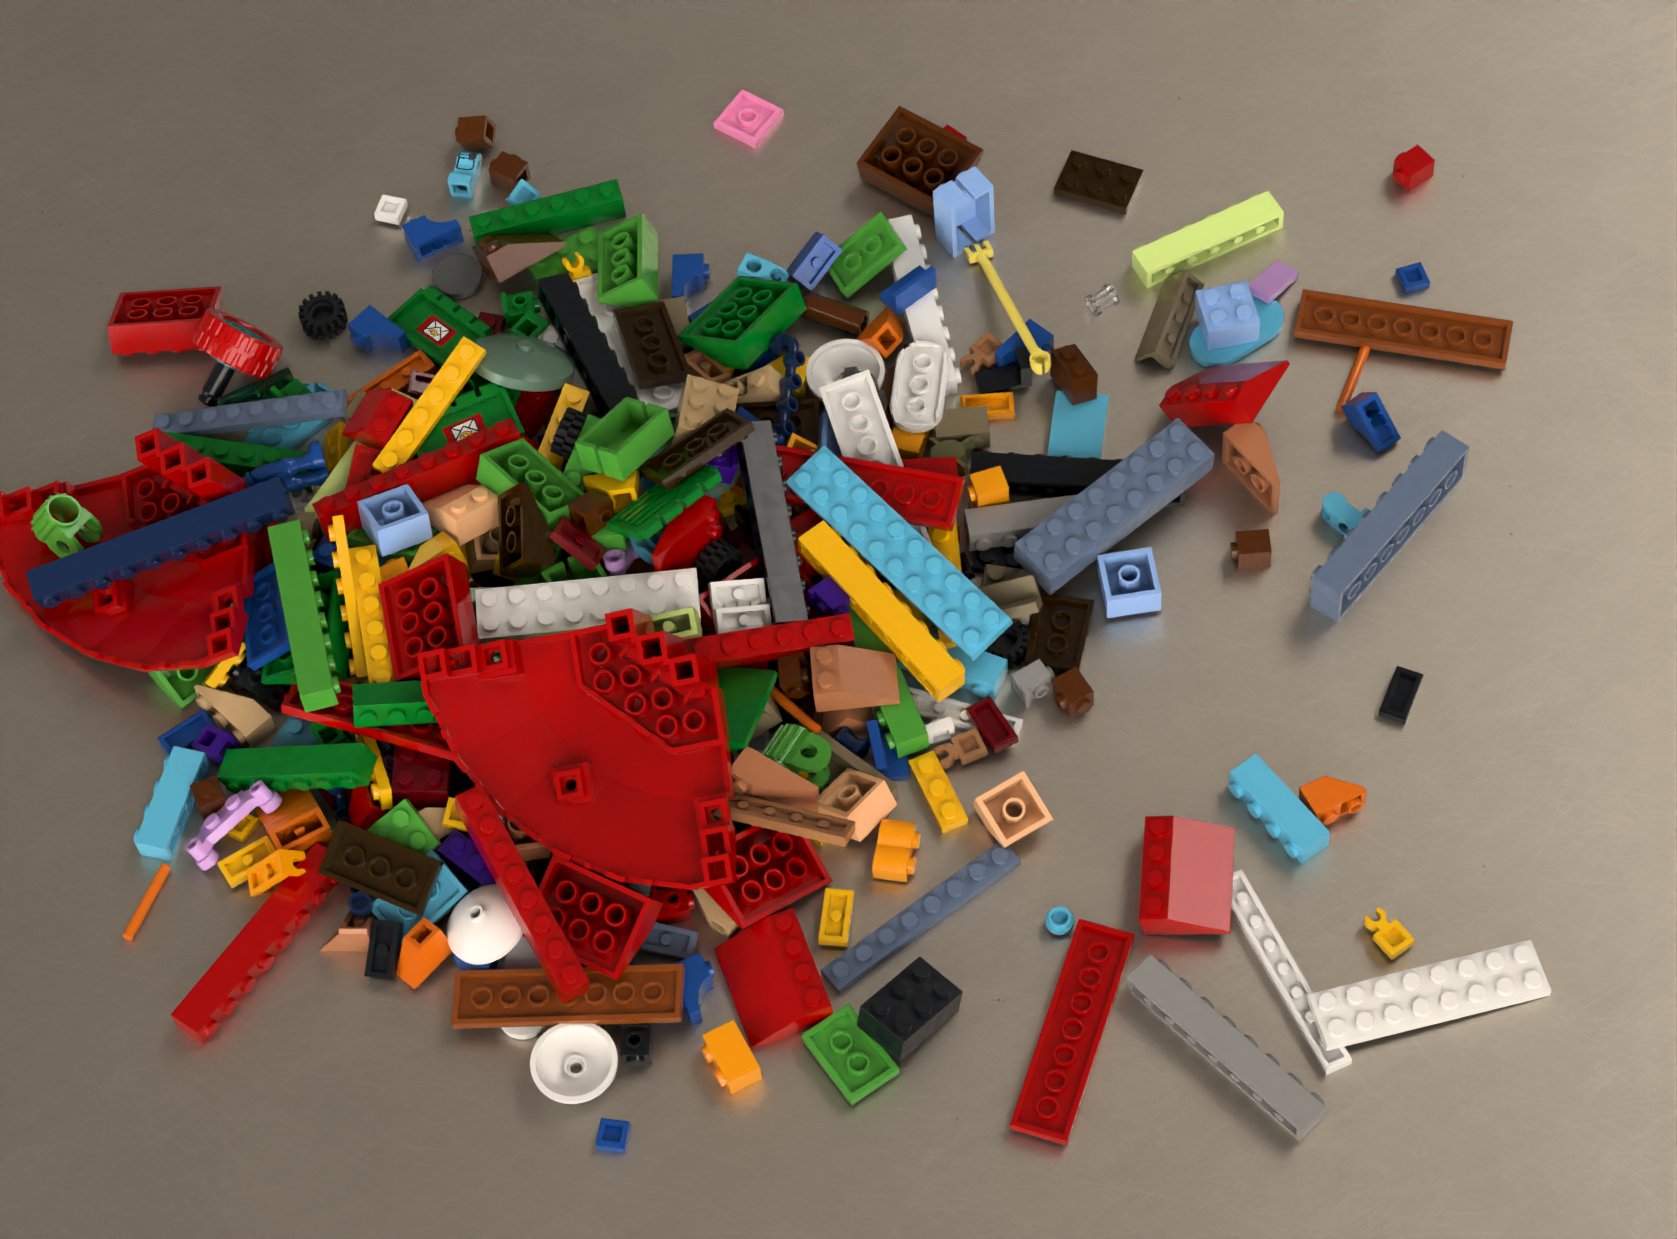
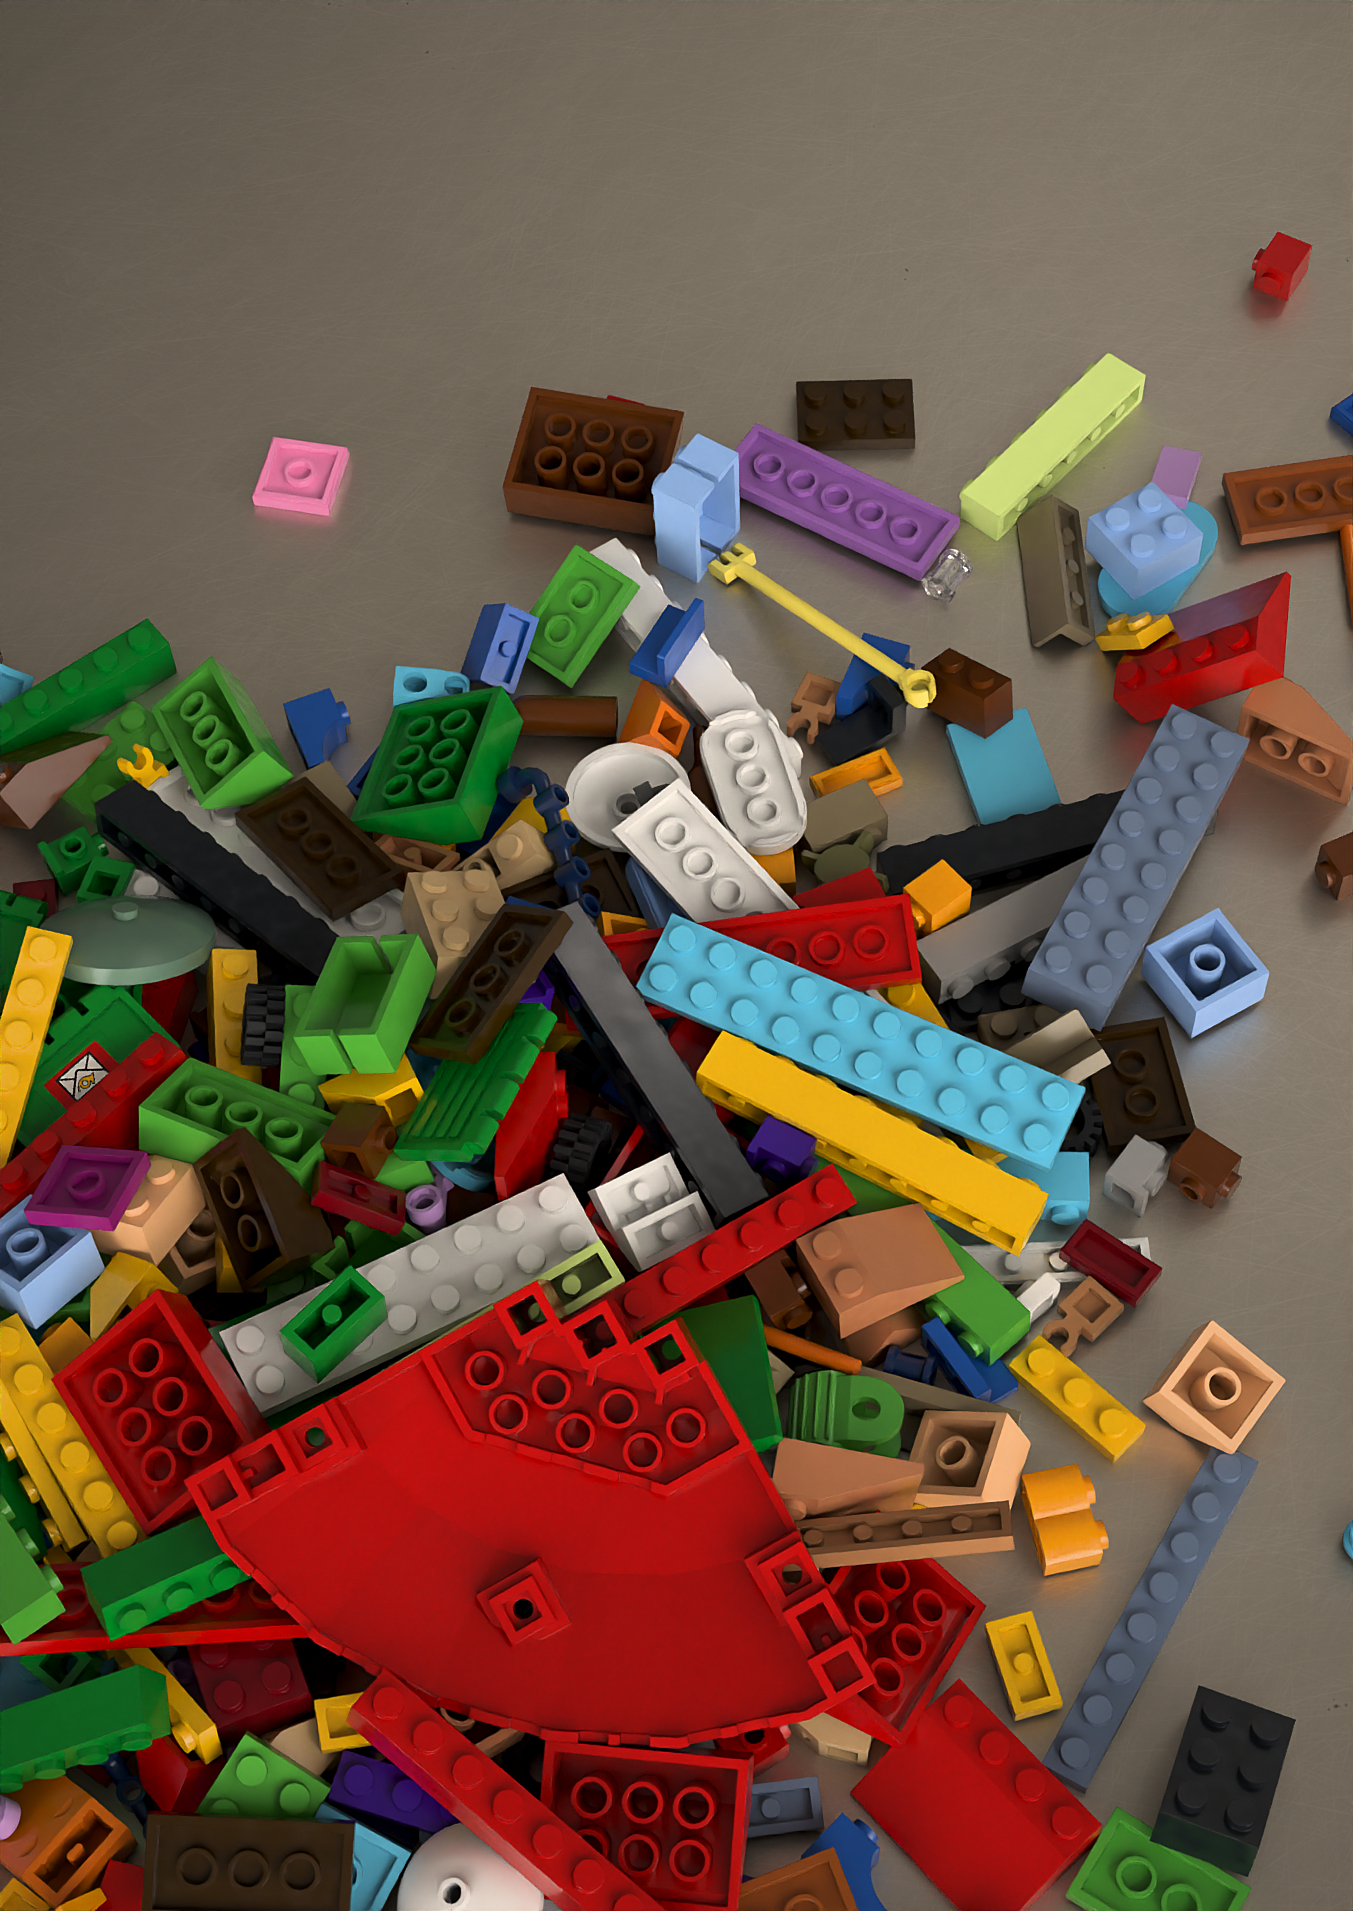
camera: 25 degrees left, 0 degrees up
none -> magenta plate [23,1145,151,1231]
none -> green brick [279,1265,388,1384]
none -> medium lavender plate [734,423,960,581]
none -> yellow plate [1095,612,1175,651]

